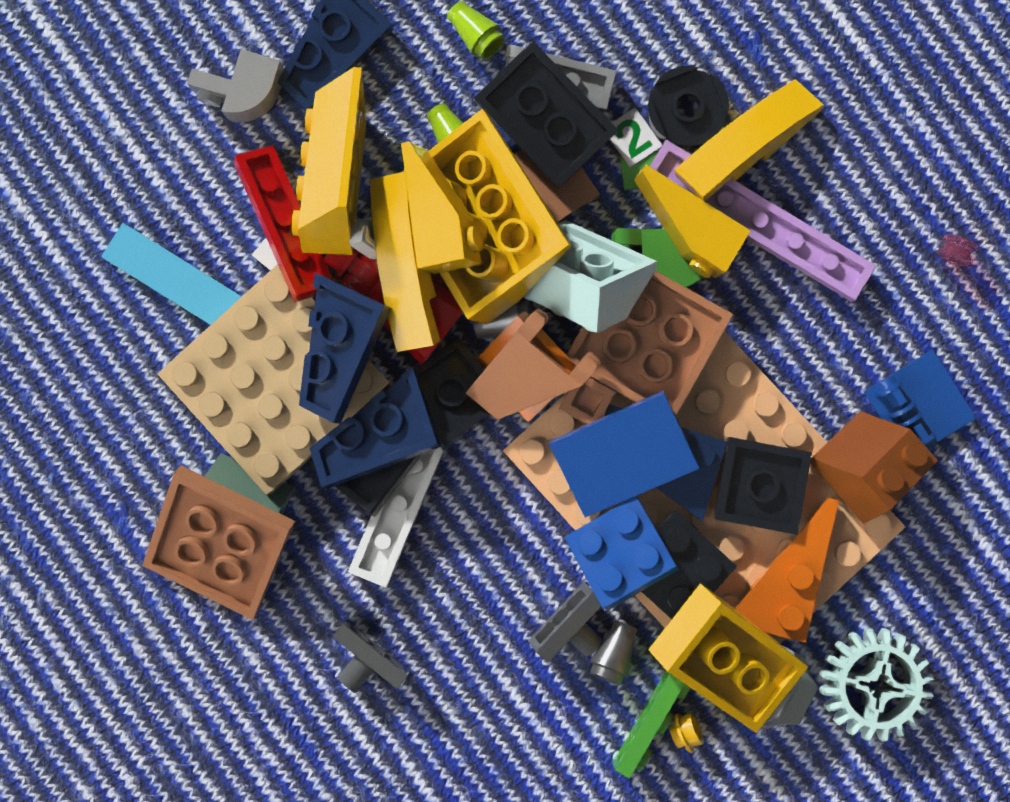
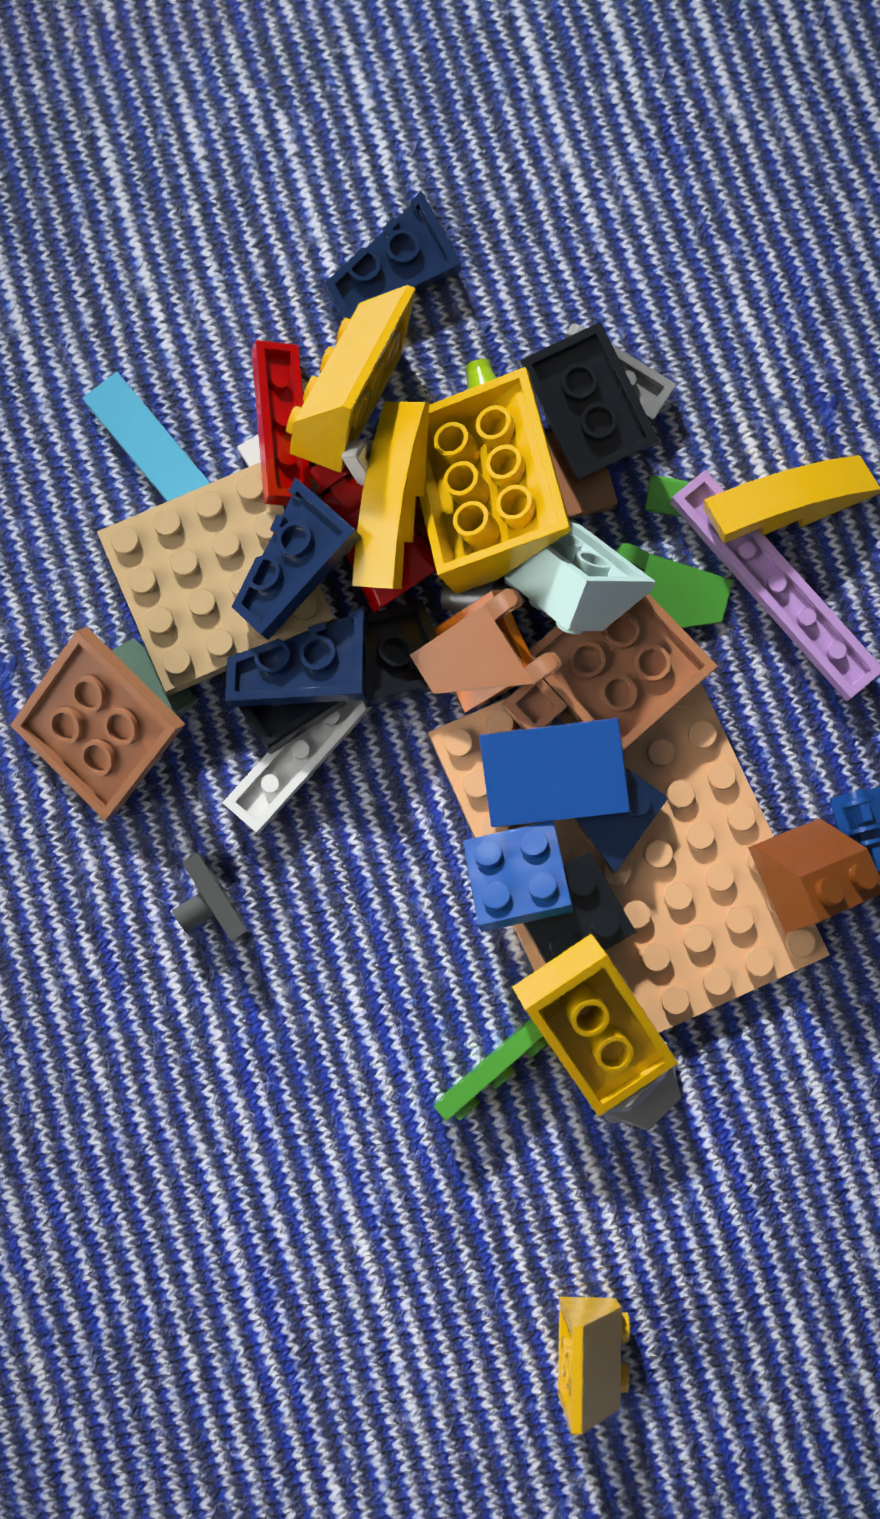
camera: 15 degrees right, 5 degrees down
light grey brick [187,49,284,123] -> none
yellow slope [401,141,483,274] -> none
lime cone [447,1,505,60] -> none
dark grey tile [528,581,602,663] -> none
flat silver cone [590,620,637,686] -> none
white sticker [610,108,662,167] -> none
yellow slope [634,164,750,278] -> none
black plate [646,66,729,149] -> none
yellow plate [669,712,704,753] -> none
black plate [713,437,812,535] -> none
orange wing [735,498,839,643] -> none
light aqua gear [819,628,934,742] -> none

